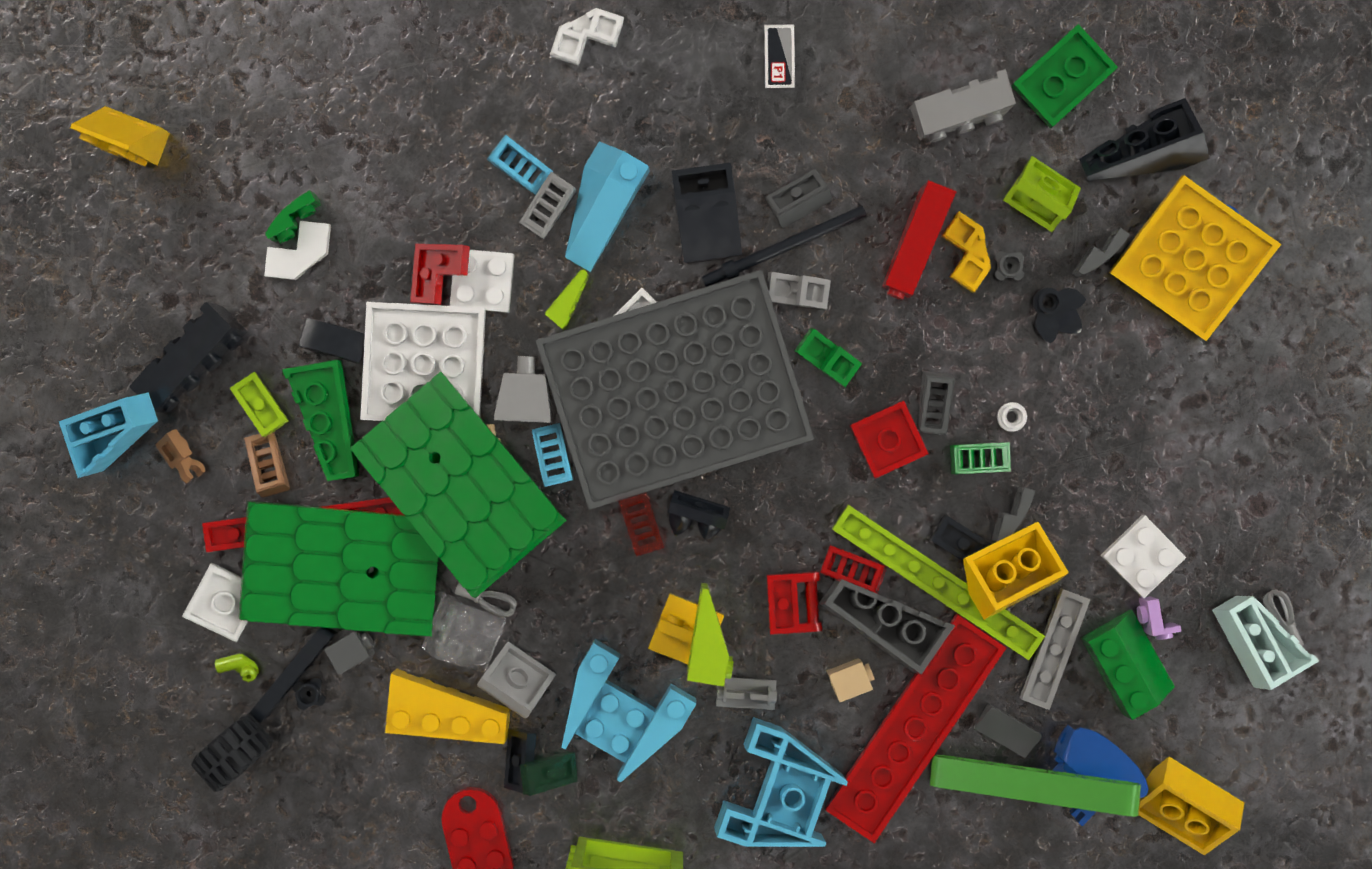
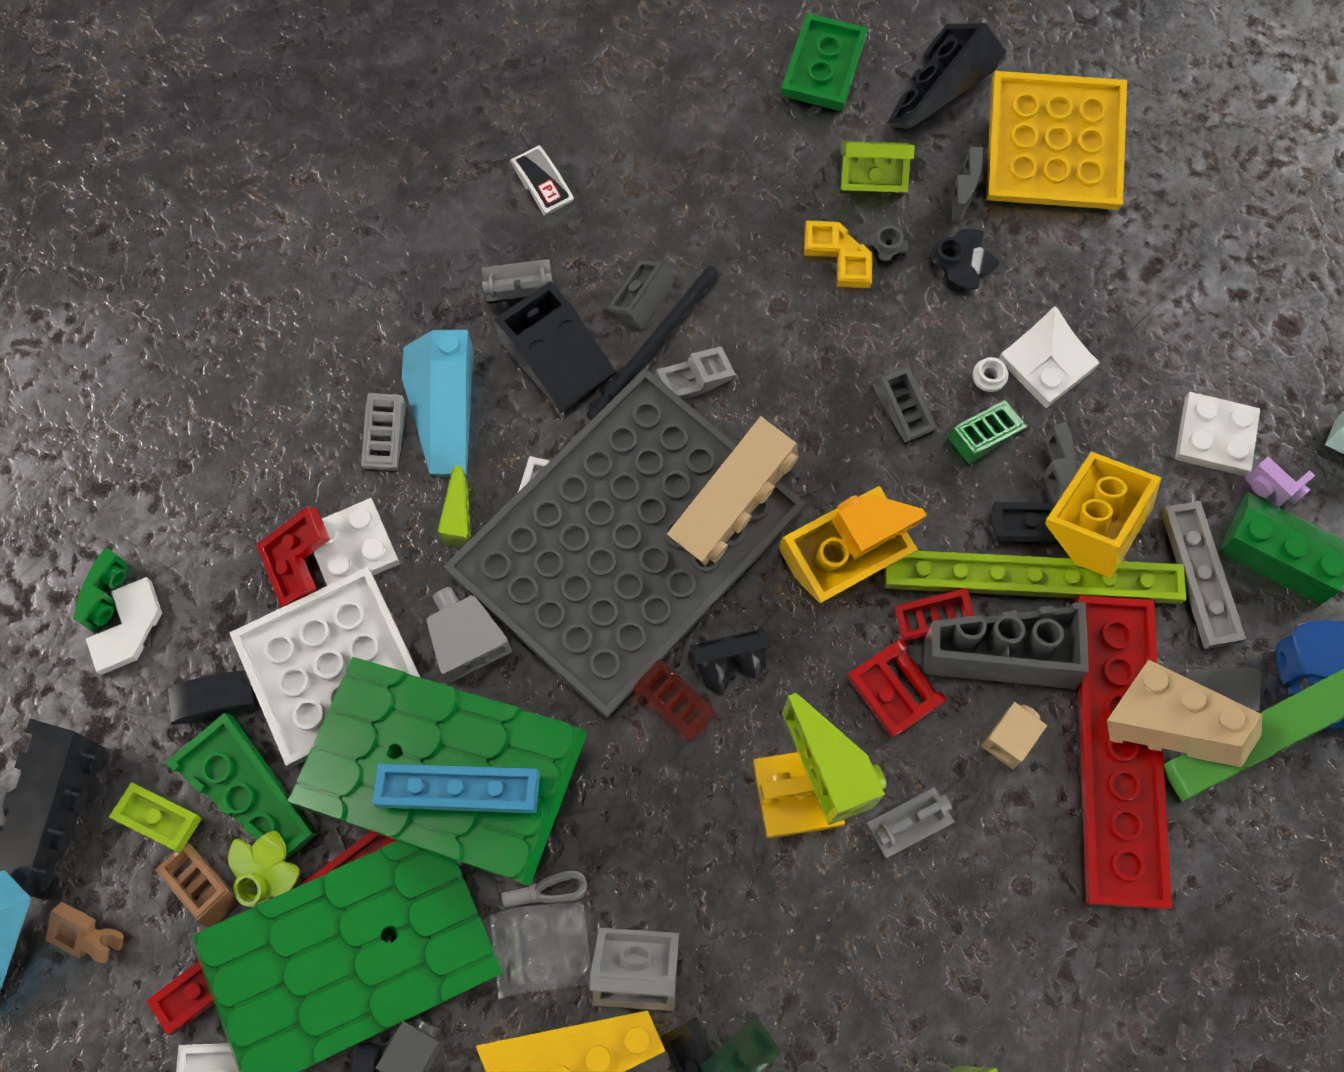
camera: 30 degrees left, 20 degrees down
medium azure slope [487,135,553,195] -> none
medium azure slope [532,423,574,487] -> none
white tile [550,8,624,66] -> none
medium azure wedge [561,639,696,782] -> none
medium azure wedge [714,717,848,847] -> none
green slope [794,328,862,387] -> none
red plate [849,400,929,479] -> none
red slope [882,180,957,300] -> none
light grey wedge [910,69,1016,143] -> none
none -> lime plate [228,831,300,908]
none -> dark azure plate [372,764,540,813]
none -> light grey hinge [481,259,553,301]
none -> tan wedge [667,416,799,566]
none -> yellow slope [778,486,918,603]
none -> light orange slope [832,494,927,560]
none -> white plate [998,307,1100,408]
none -> tan wedge [1107,660,1262,767]

